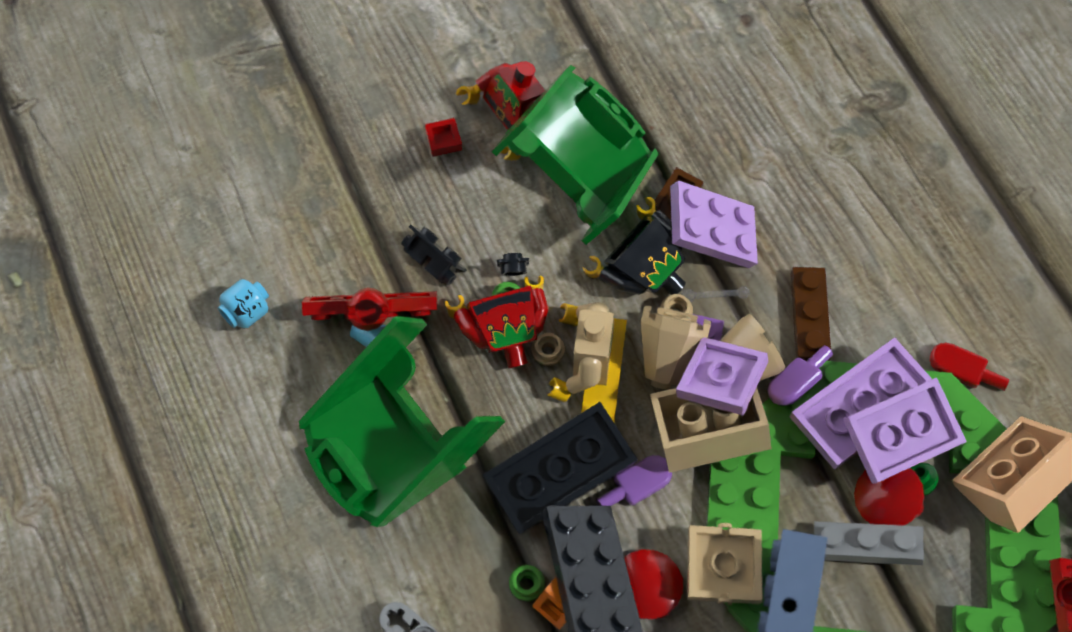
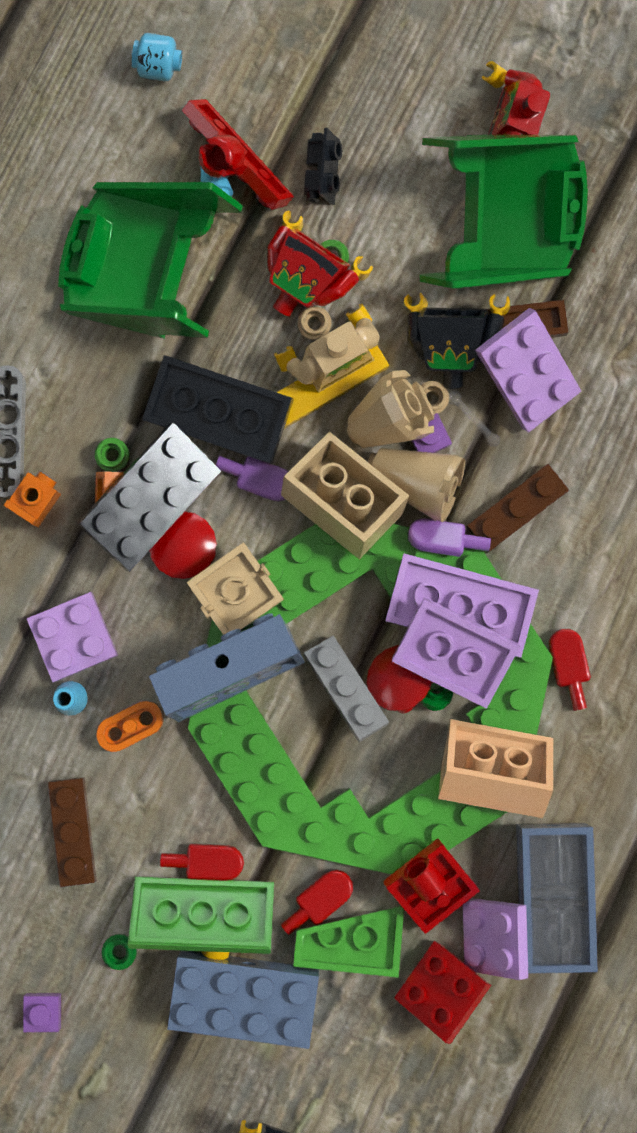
camera: 50 degrees right, 20 degrees up
red plate [424,118,463,157] -> none
black plate [497,253,529,276] -> none
lavender plate [676,337,768,415] -> none

